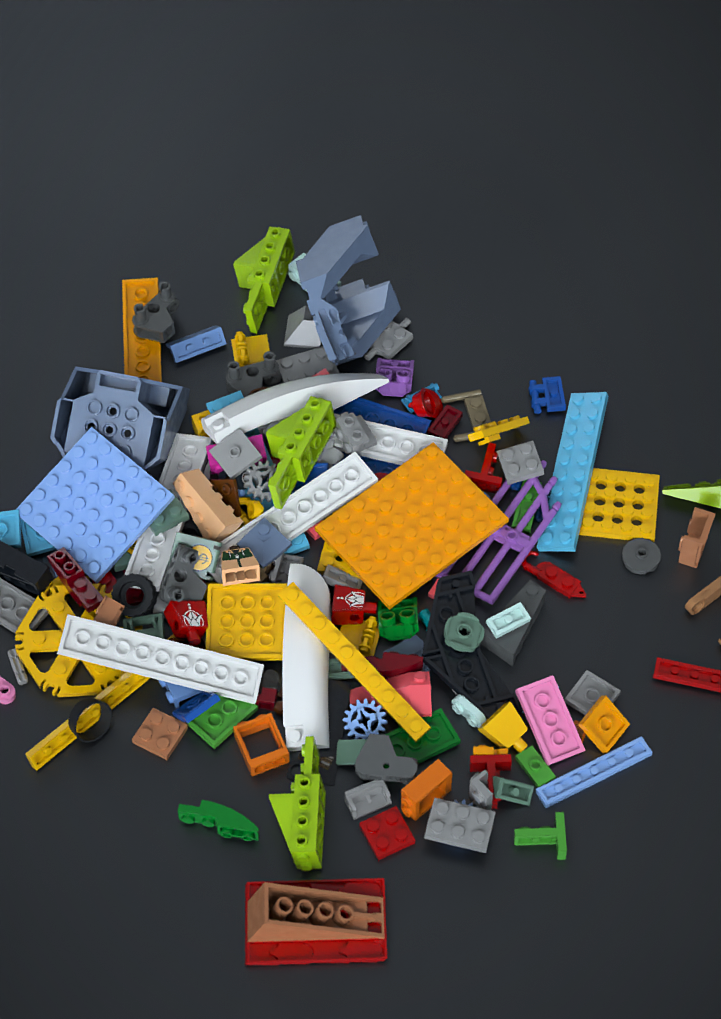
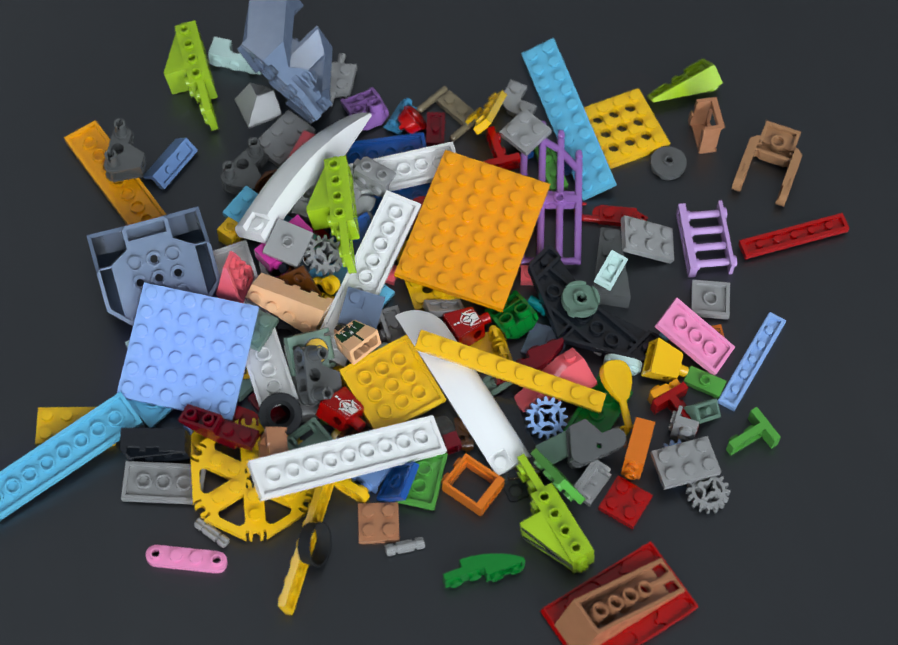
camera: 35 degrees left, 5 degrees up
yellow hinge [231,331,270,367] -> none
blue plate [528,376,566,414] -> none
light orange plate [578,695,630,753] -> none
none -> coral wedge [216,251,255,303]
none -> yellow plate [333,478,370,503]
none -> light grey axle [385,537,425,556]
none -> light grey plate [503,80,537,117]
none -> bright green plate [530,448,585,504]
none -> yellow piece [599,360,634,435]
none -> light grey plate [621,215,674,264]
none -> lavender fence [676,200,737,278]
none -> light grey gear [686,475,730,514]

